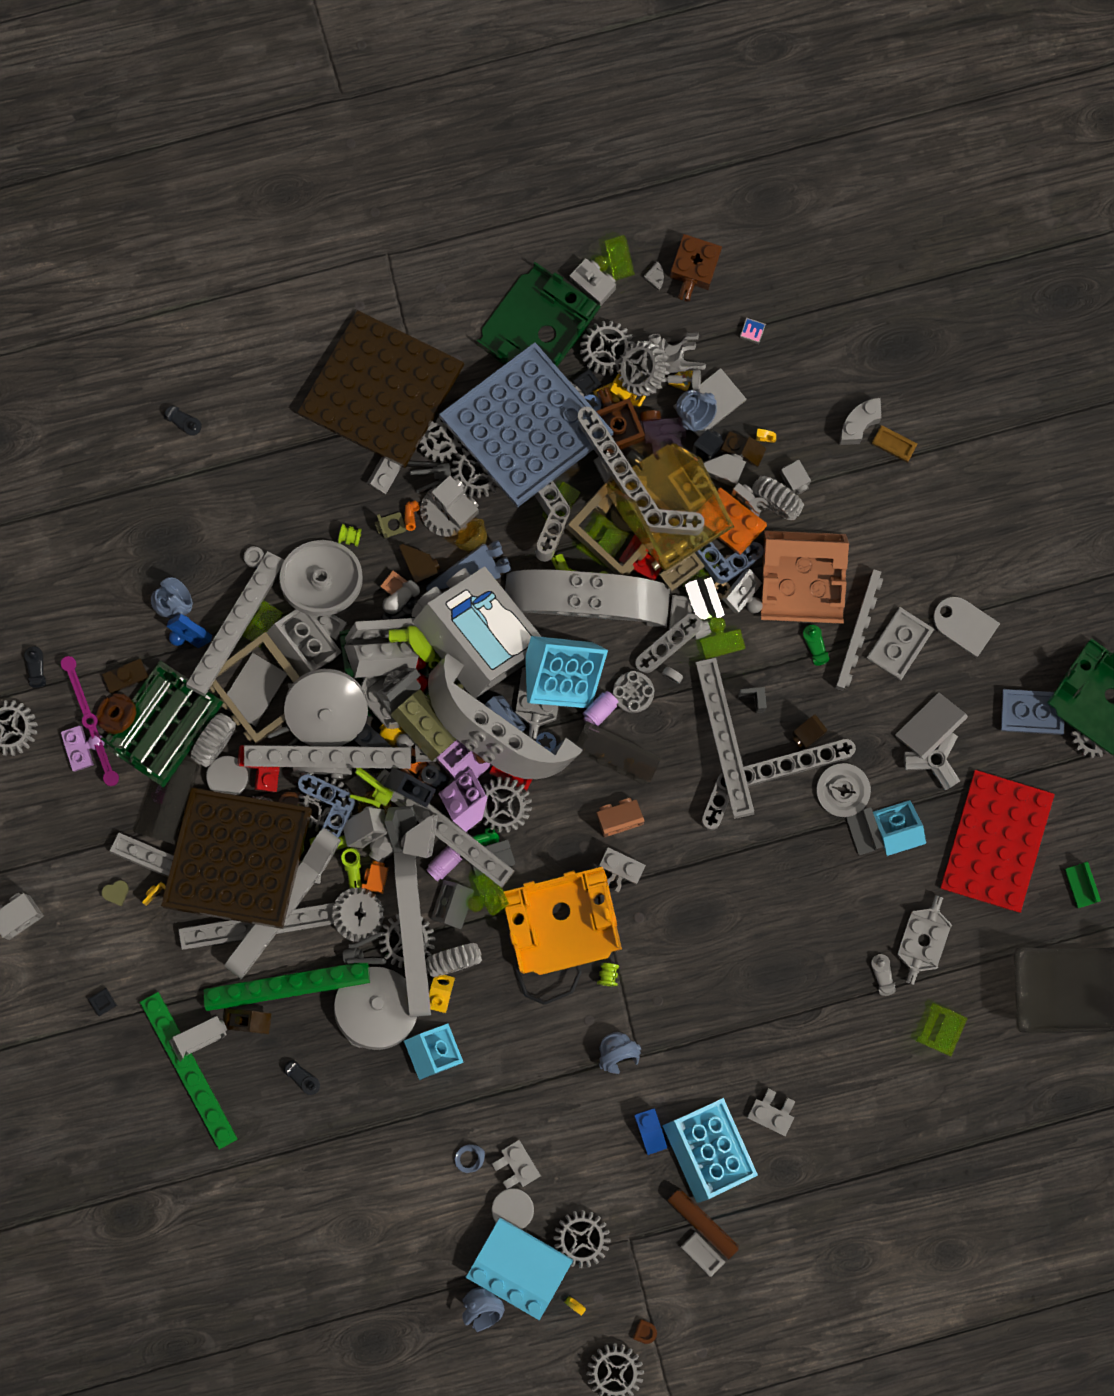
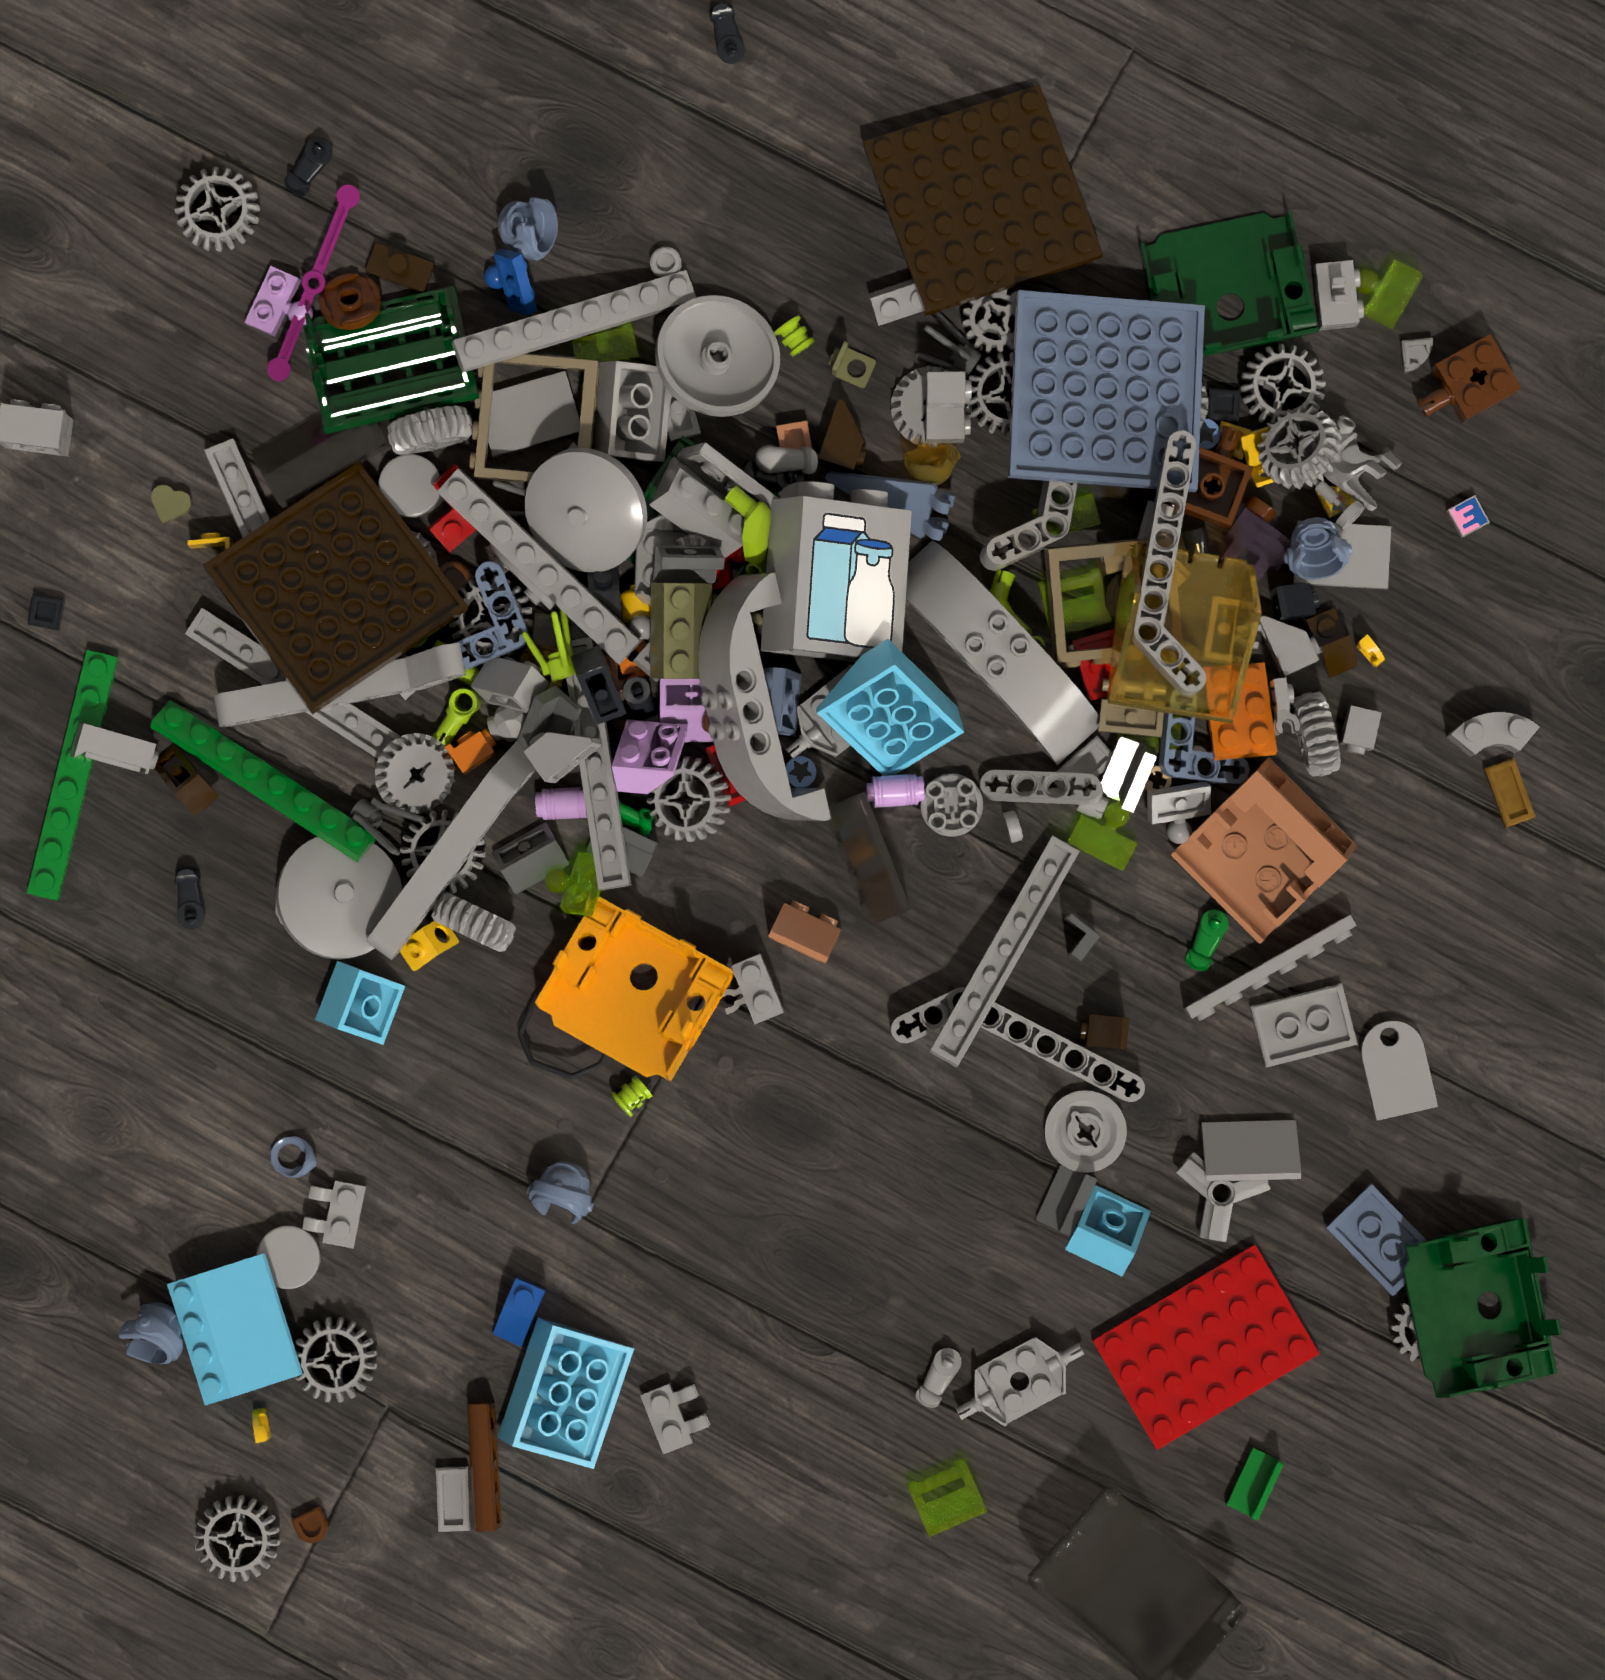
camera: 45 degrees right, 5 degrees up
orange arm [405,500,420,531] -> none

